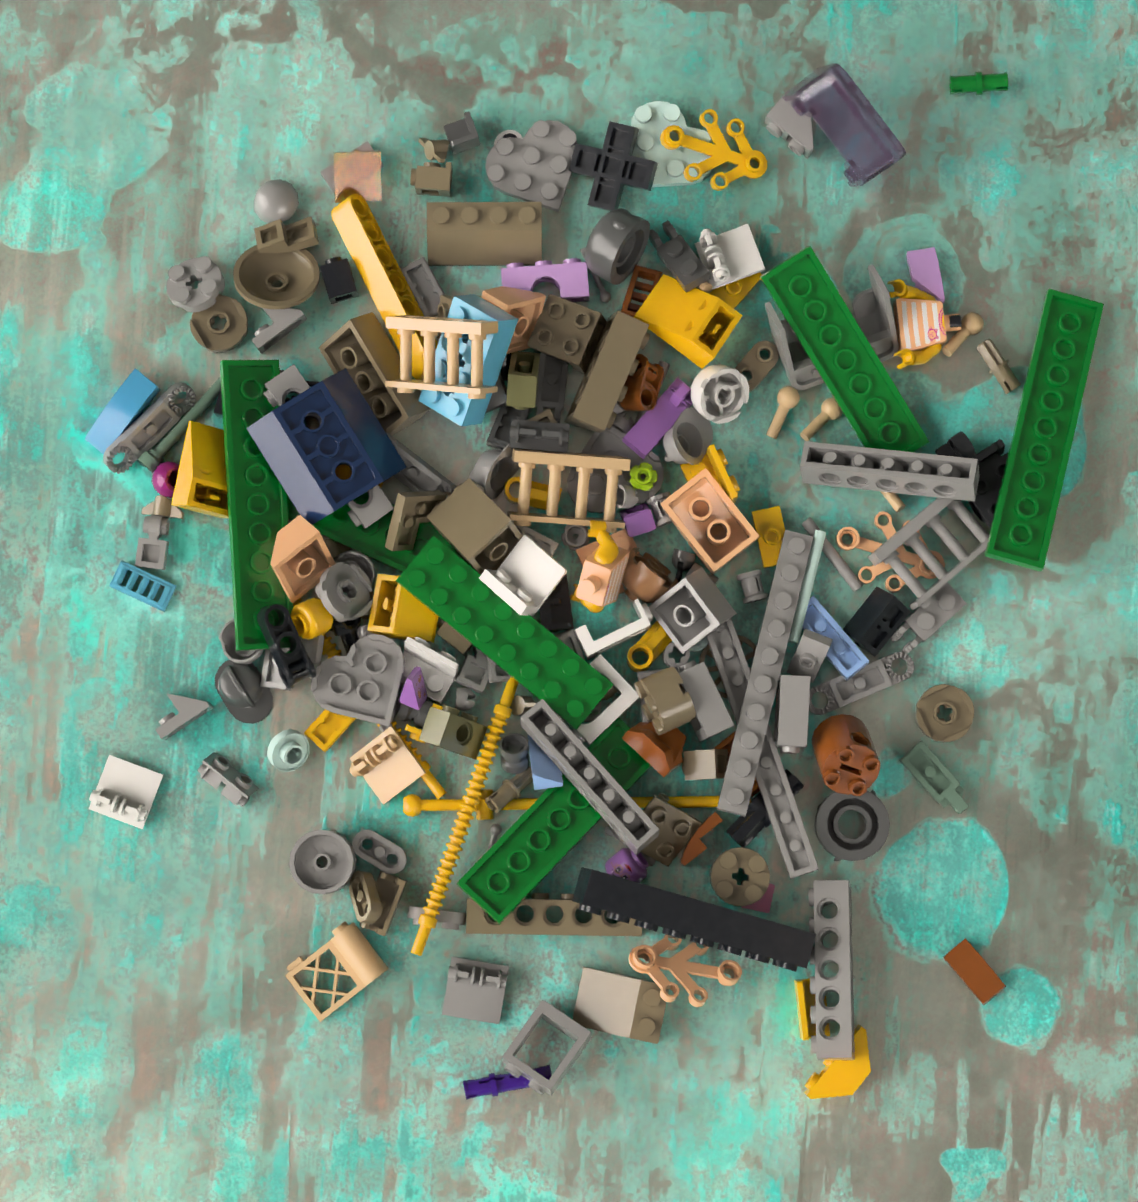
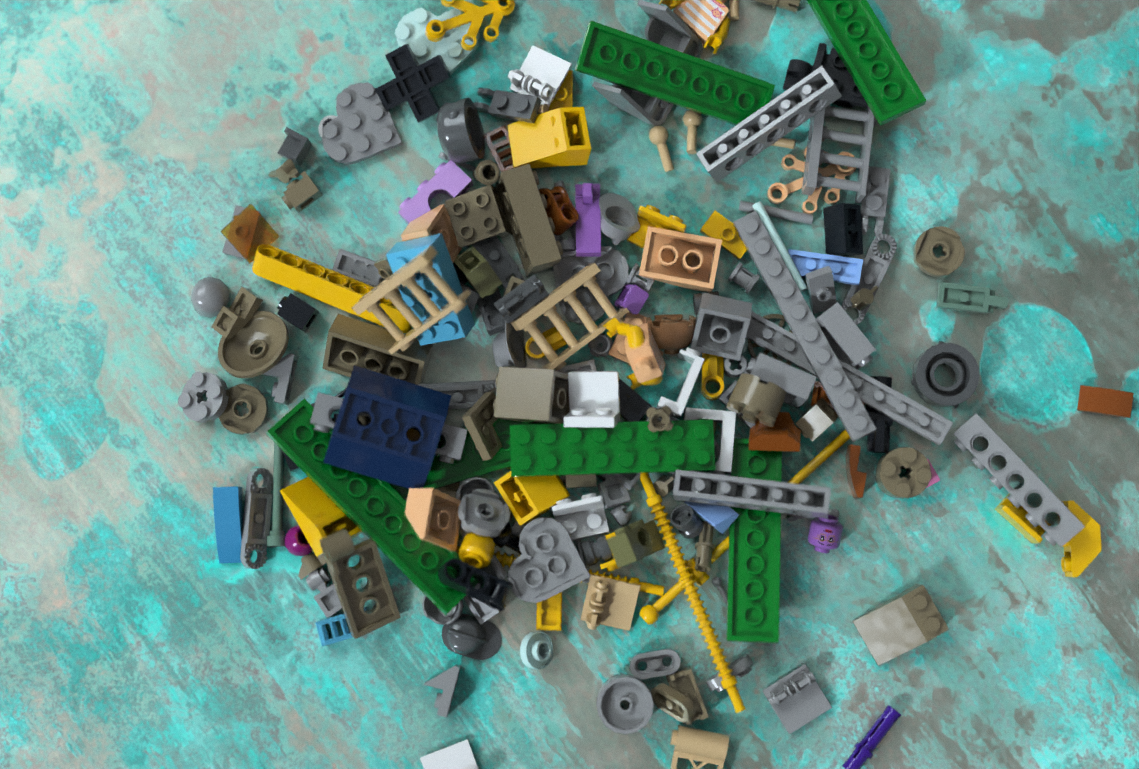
camera: 40 degrees left, 0 degrees up
light grey hinge [197,752,259,807] -> none
medium lavender slope [399,666,427,710] -> none
dark tan slope [427,202,542,266] -> none
dark tan brick [466,893,642,936] -> none
light grey window [502,1000,592,1096] -> none
black brick [572,867,816,972] -> none
light grey hinge [616,485,639,509] -> none
dark tan hinge [621,793,702,867] -> none
lime plate [629,462,658,491] -> none
light nougat plant [629,934,742,1007] -> none
dark grey hinge [672,548,696,583] -> none
white cylinder [690,364,749,424] -> none
dark tan plate [735,341,779,392] -> none
dark orange cylinder [811,714,881,796] -> none
none -> dark tan hinge [320,529,401,639]
none -> dark tan cone [473,160,500,185]
none -> dark tan plate [646,406,673,432]
none -> dark tan piece [850,286,878,311]

